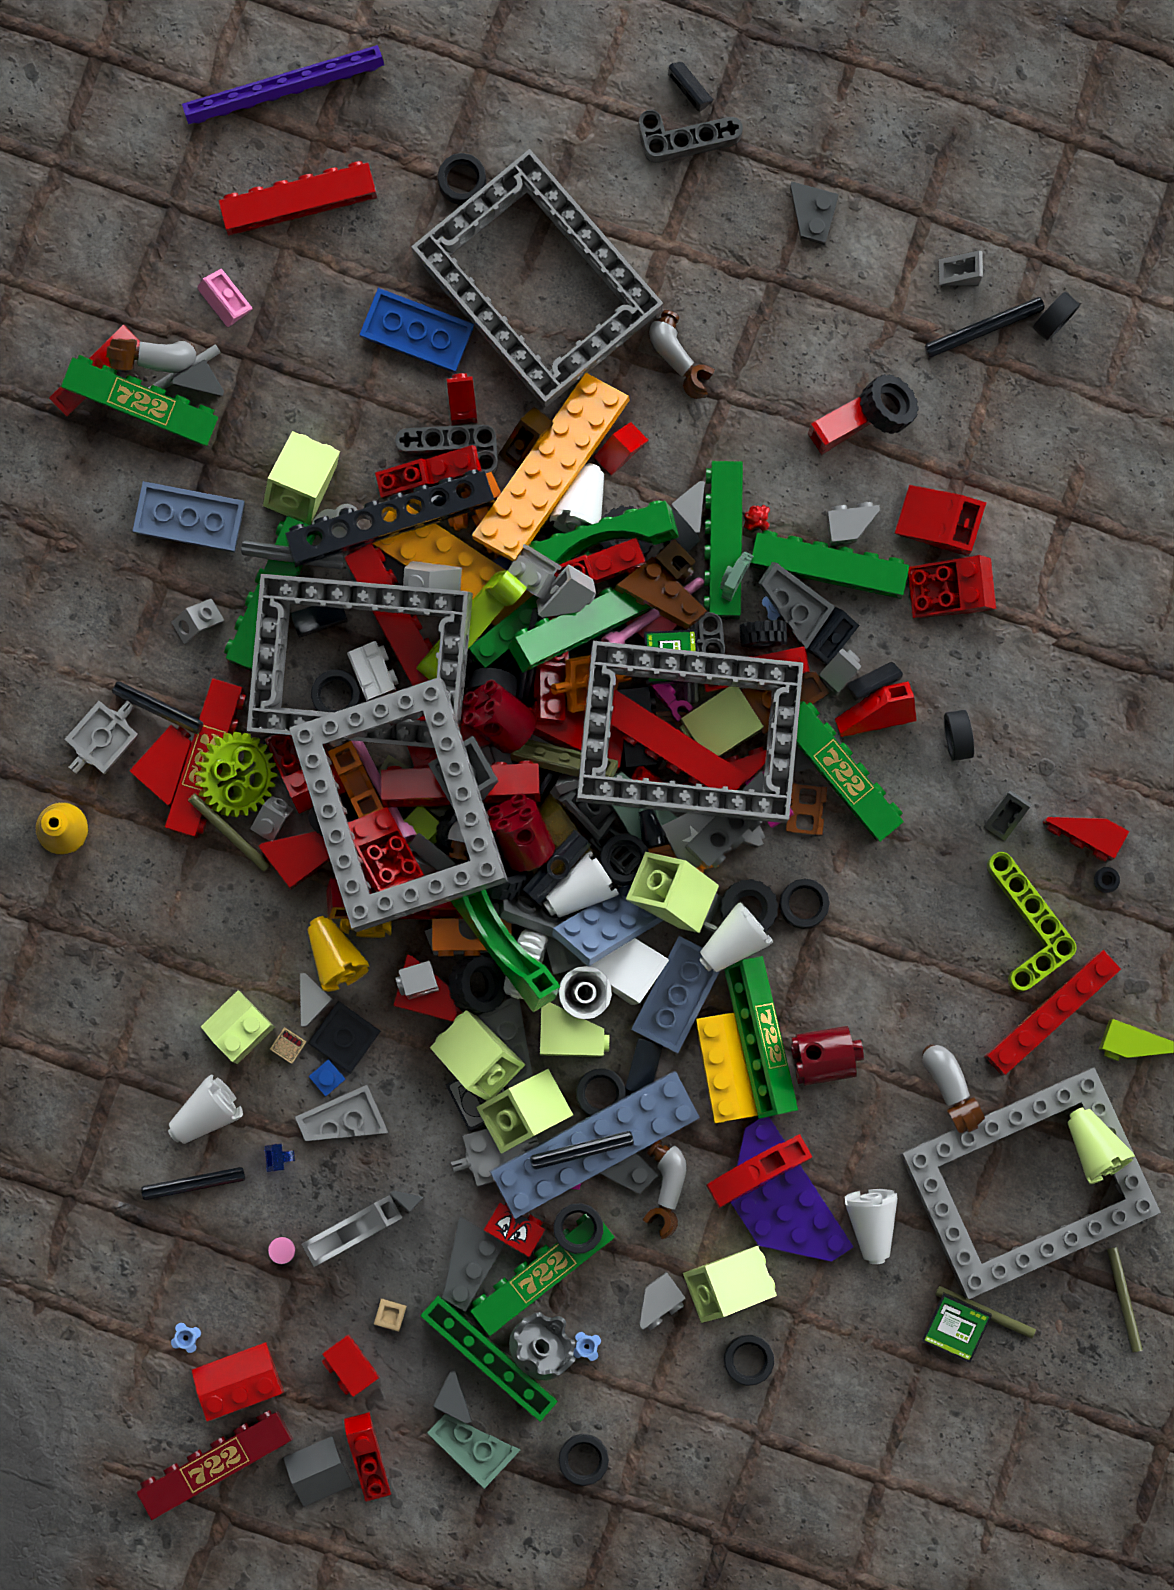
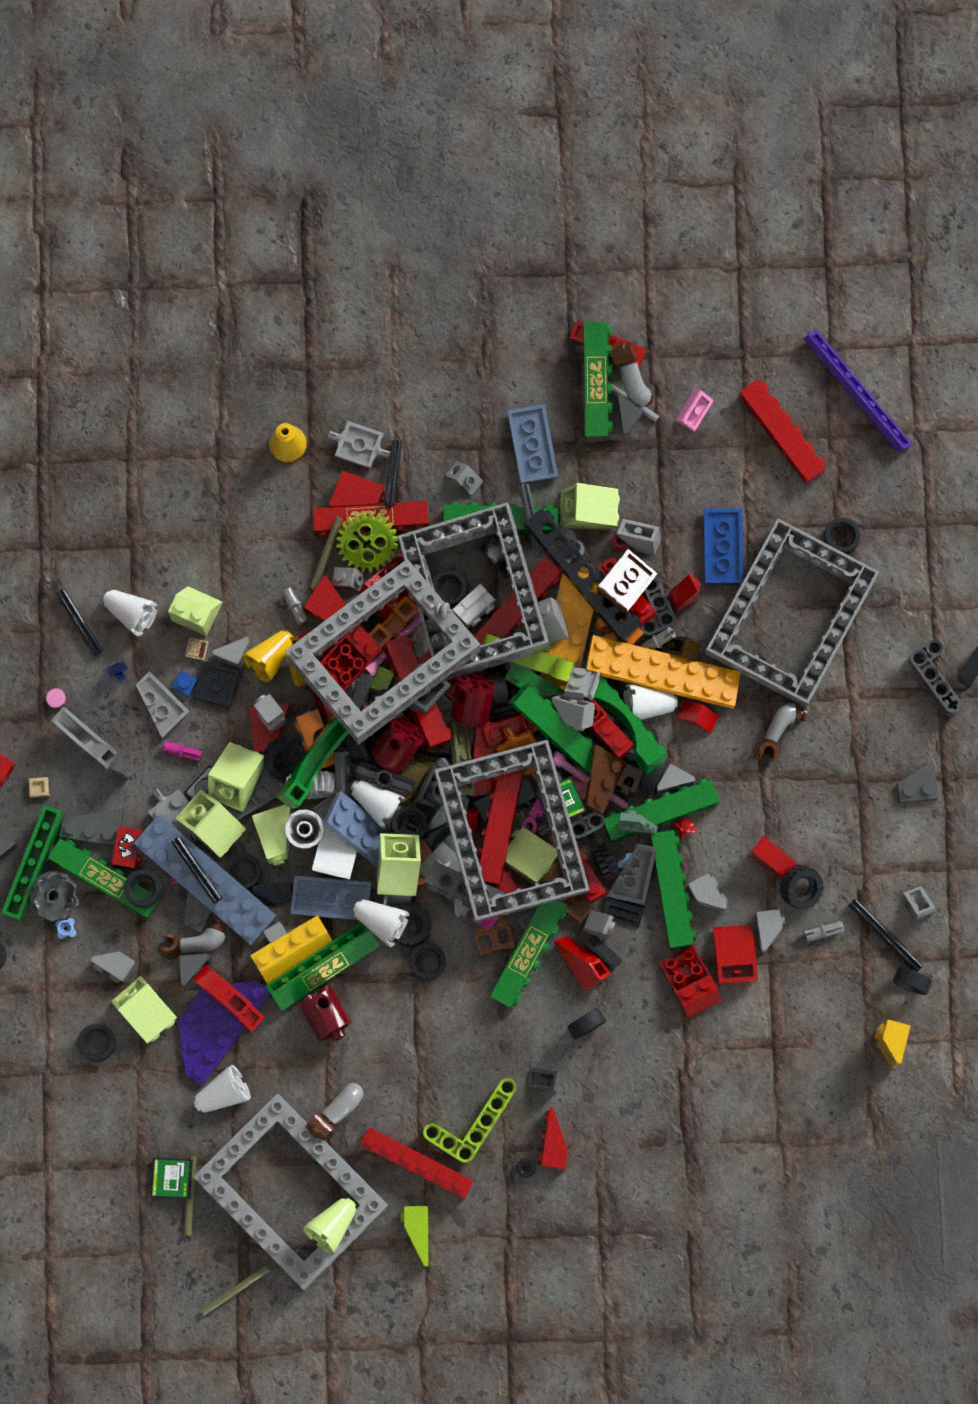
camera: 75 degrees right, 5 degrees down
none -> dark pink axle [163,740,202,762]
none -> dark grey slope [179,954,213,990]
none -> light grey slope [264,922,287,943]
none -> light grey axle [282,588,307,625]
none -> light grey hair [427,602,453,619]
none -> tile [596,549,657,613]
none -> red plate [611,533,629,552]
none -> light grey slope [617,519,661,555]
none -> light grey axle [639,627,676,650]
none -> light grey slope [755,909,785,953]
none -> light grey axle [805,921,844,943]
none -> yellow slope [875,1020,910,1069]

